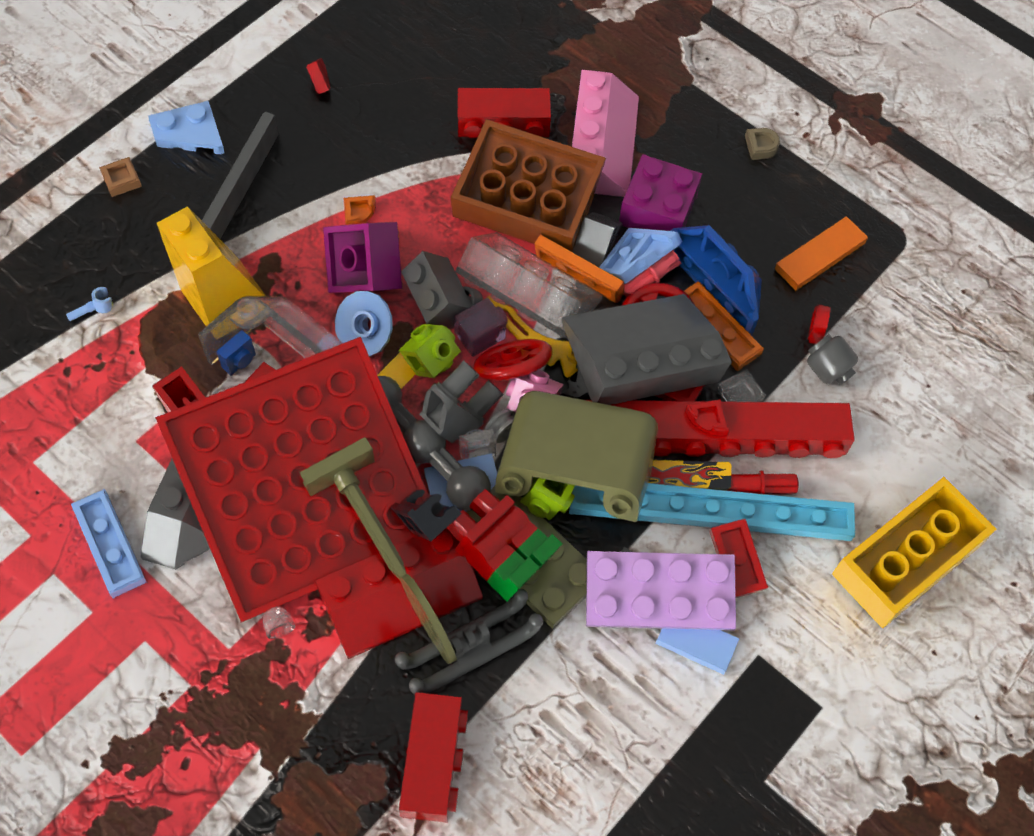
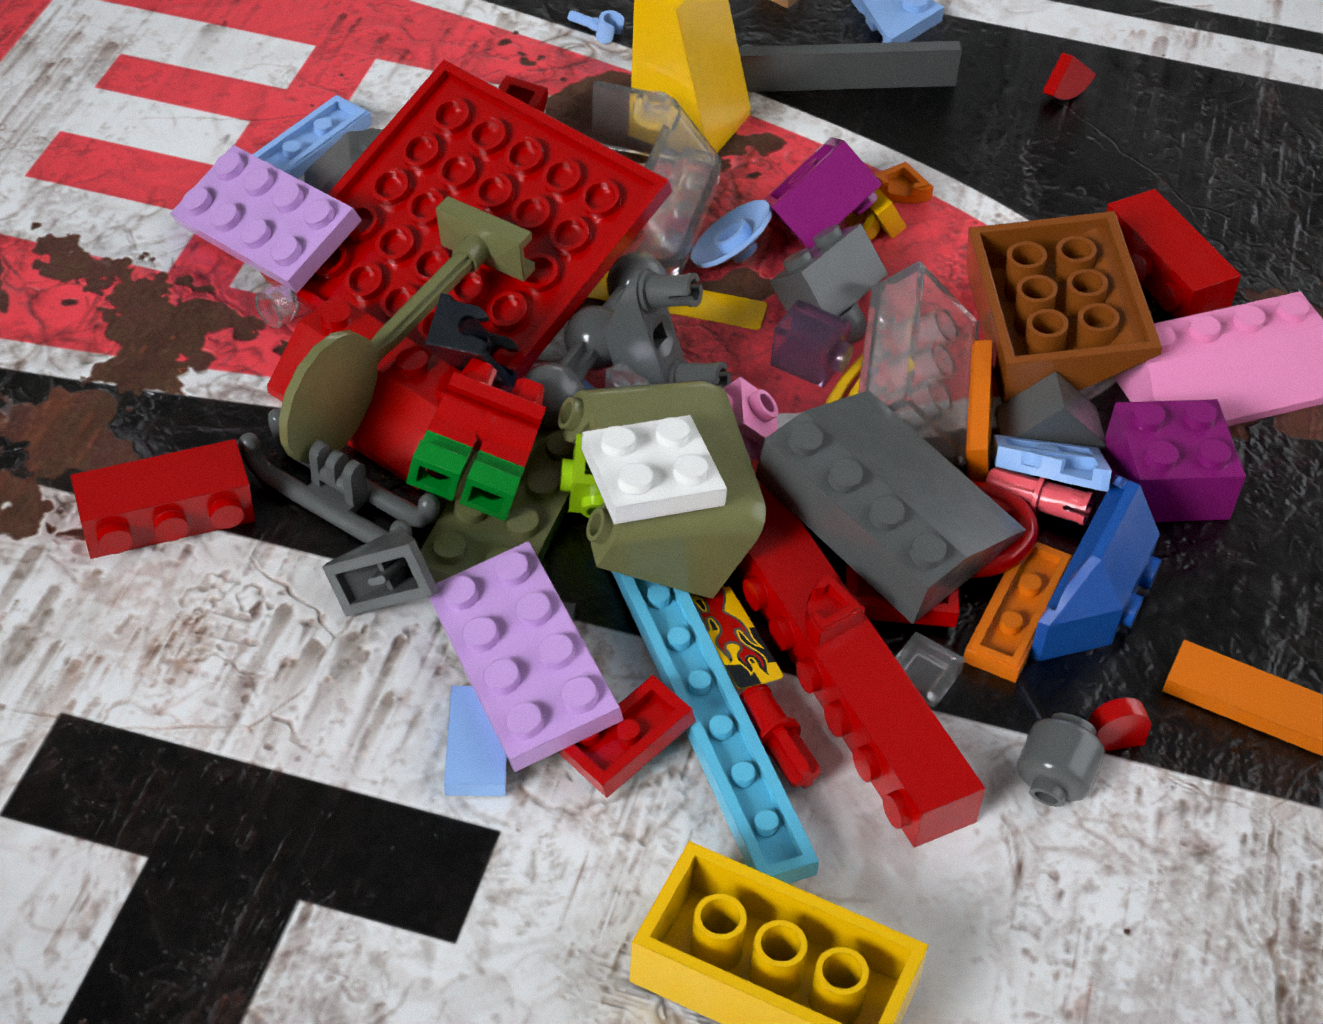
camera: 65 degrees right, 15 degrees down
blue plate [216,330,256,376] -> none
lime brick [399,324,461,378] -> none
red plate [473,339,553,381] -> none
none -> lavender plate [170,145,362,293]
none -> dark grey slope [322,527,439,617]
none -> white plate [581,415,727,524]

